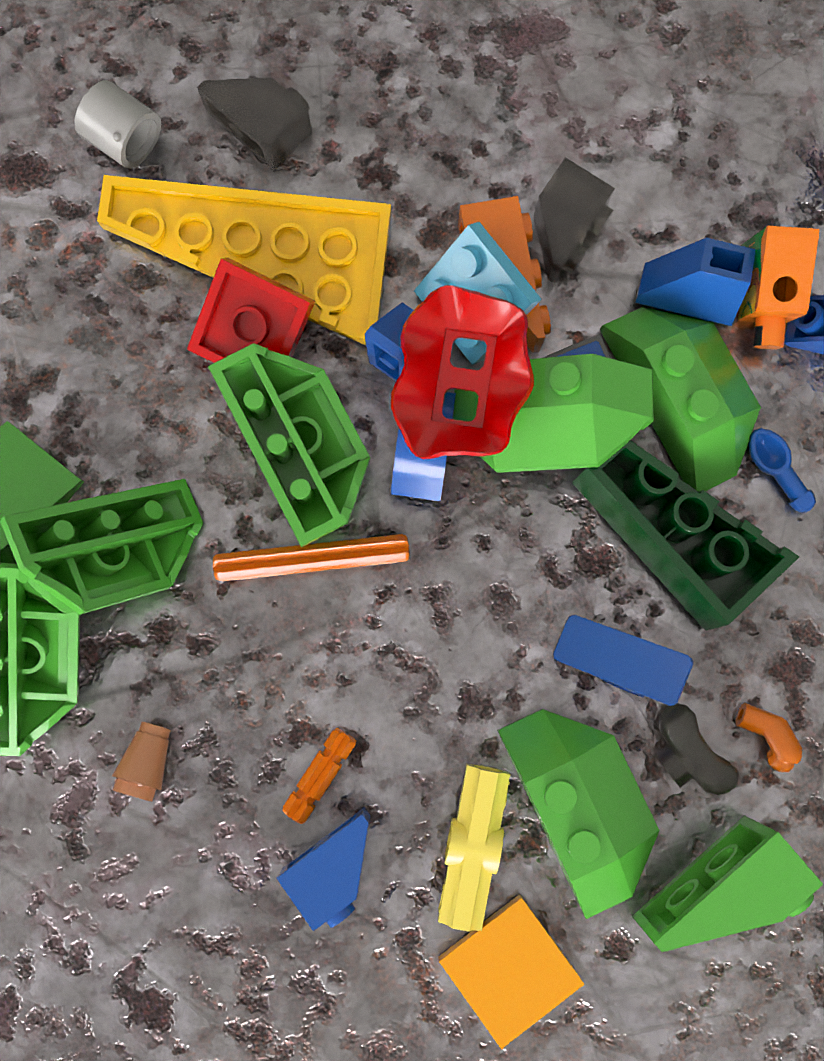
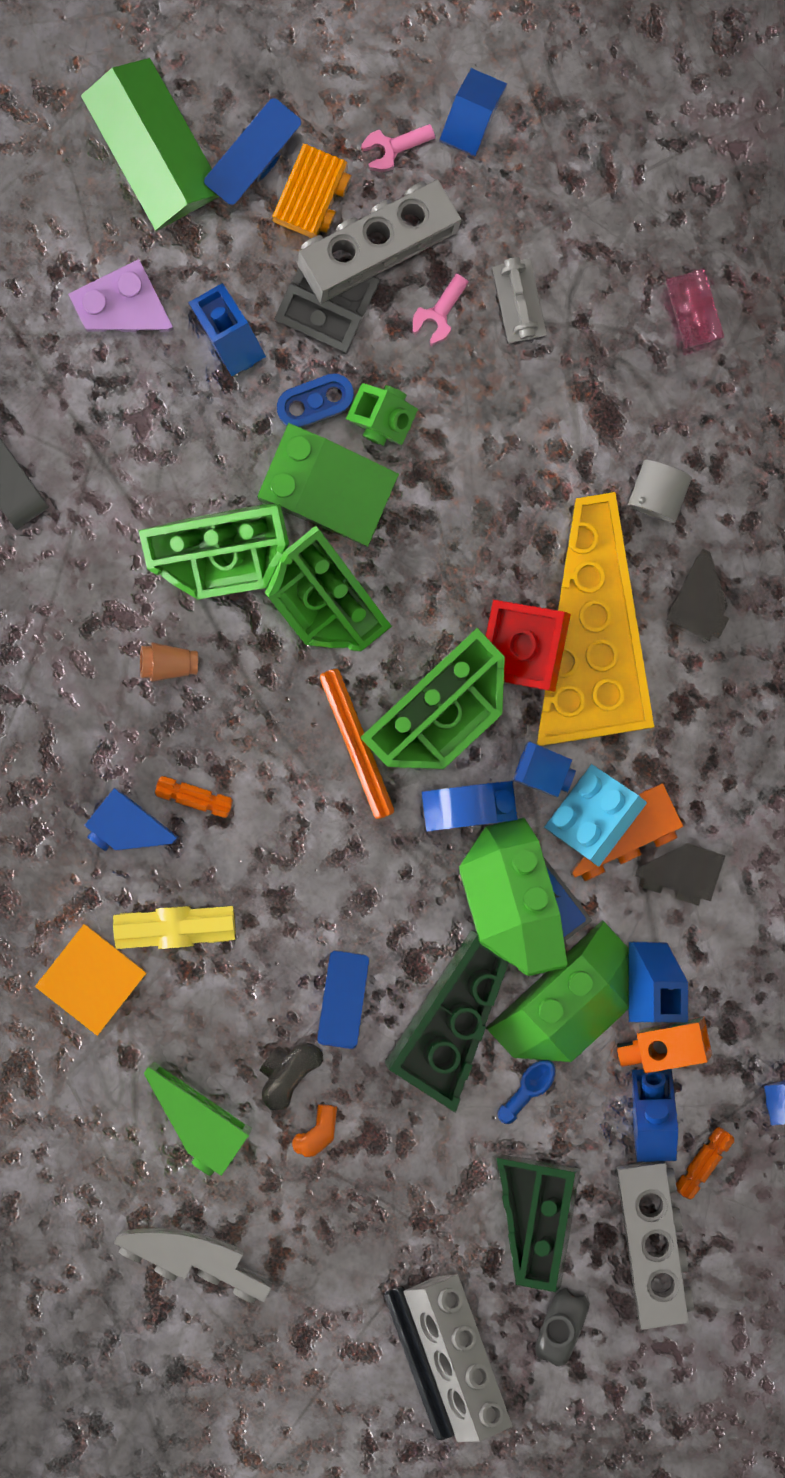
camera: 70 degrees right, 5 degrees up
red piece [391,285,534,459] -> none
bright green wedge [497,709,660,919] -> none

